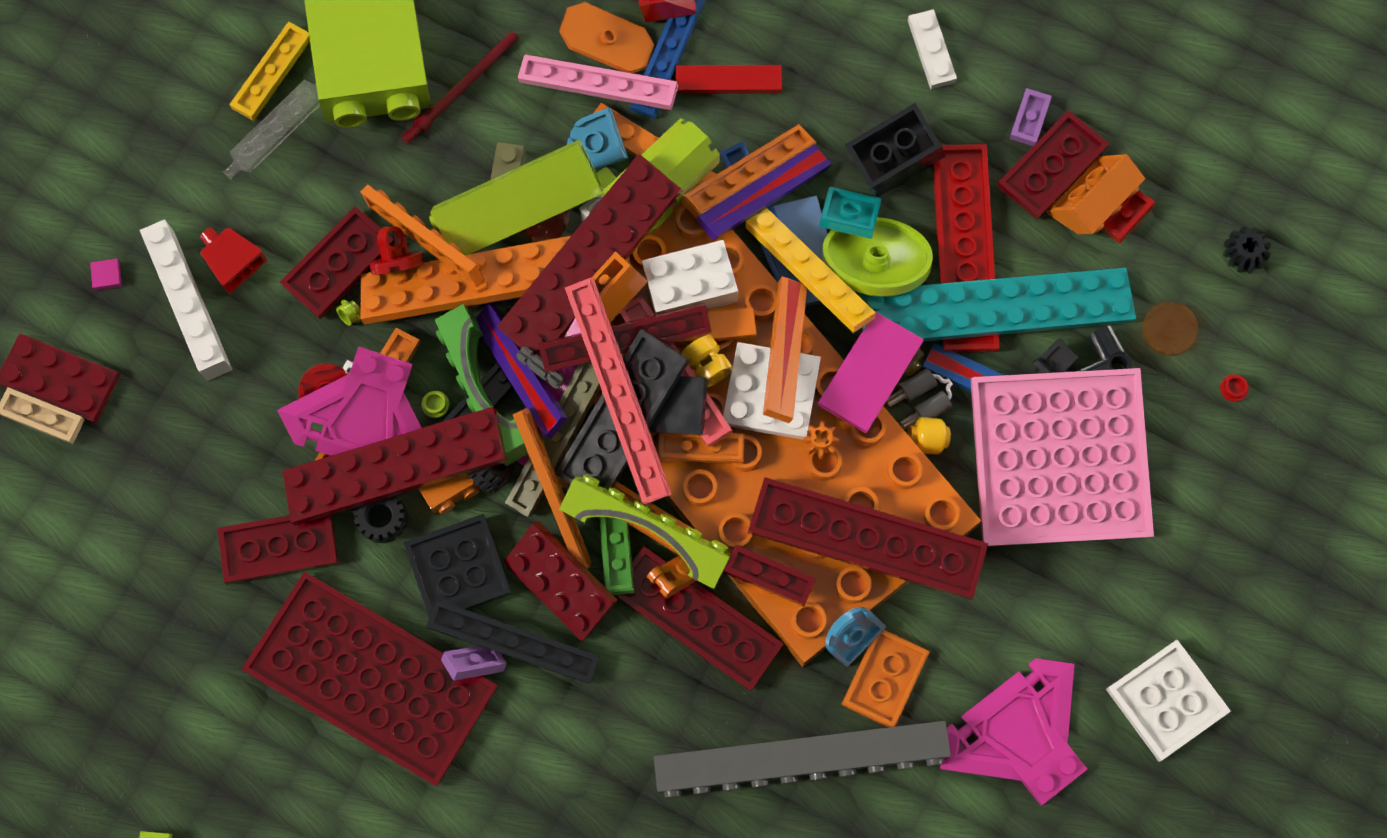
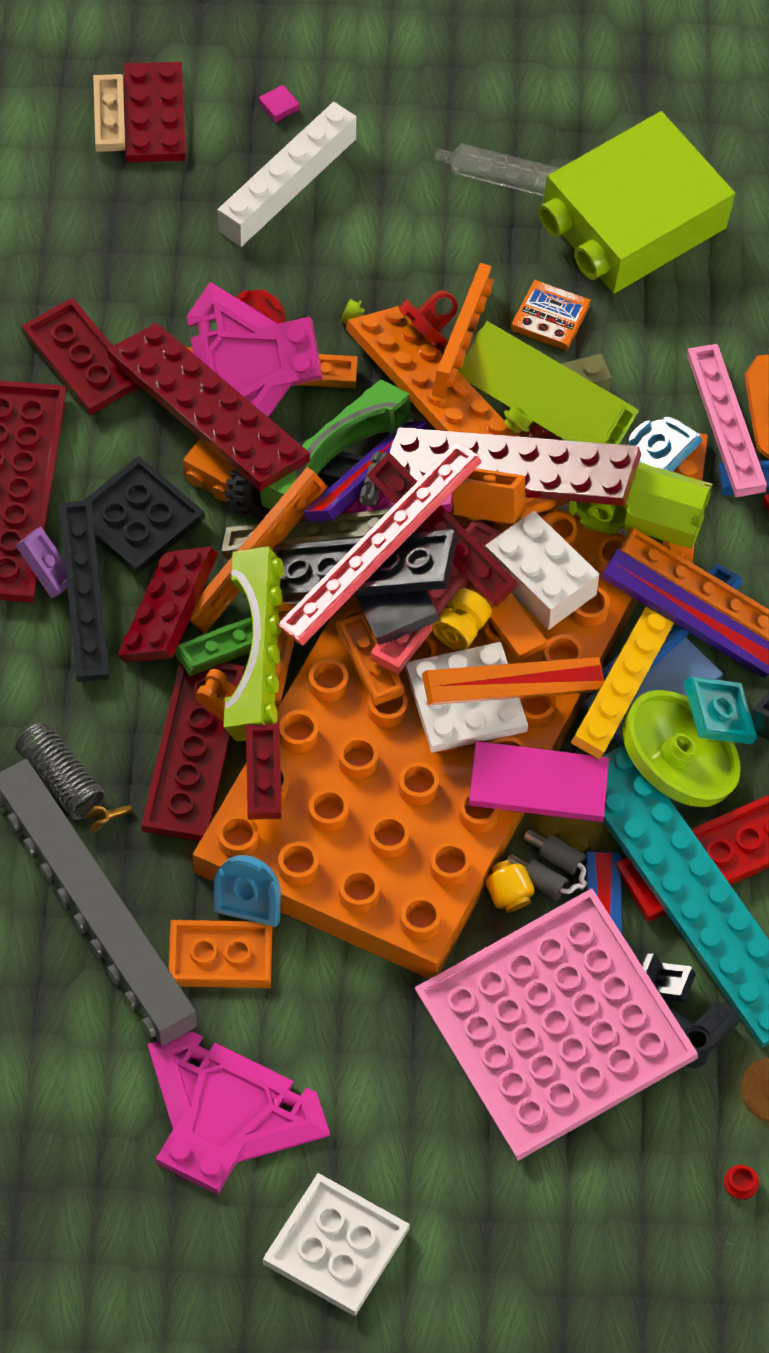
camera: 60 degrees right, 15 degrees down
red torso [200,228,268,295] -> none
yellow plate [229,22,310,121] -> none
dark red plate [279,206,395,319] -> none
black tyre [354,496,407,543] -> none
dark red bar [401,31,519,145] -> none
lime plate [422,391,450,418] -> none
dark red plate [748,477,988,600] -> none
orange gear [803,422,839,459] -> none
none -> dark grey piece [15,722,106,820]
none -> pearl gold hand [84,805,132,832]
none -> lime plate [504,405,533,434]
none -> tile [511,279,591,351]

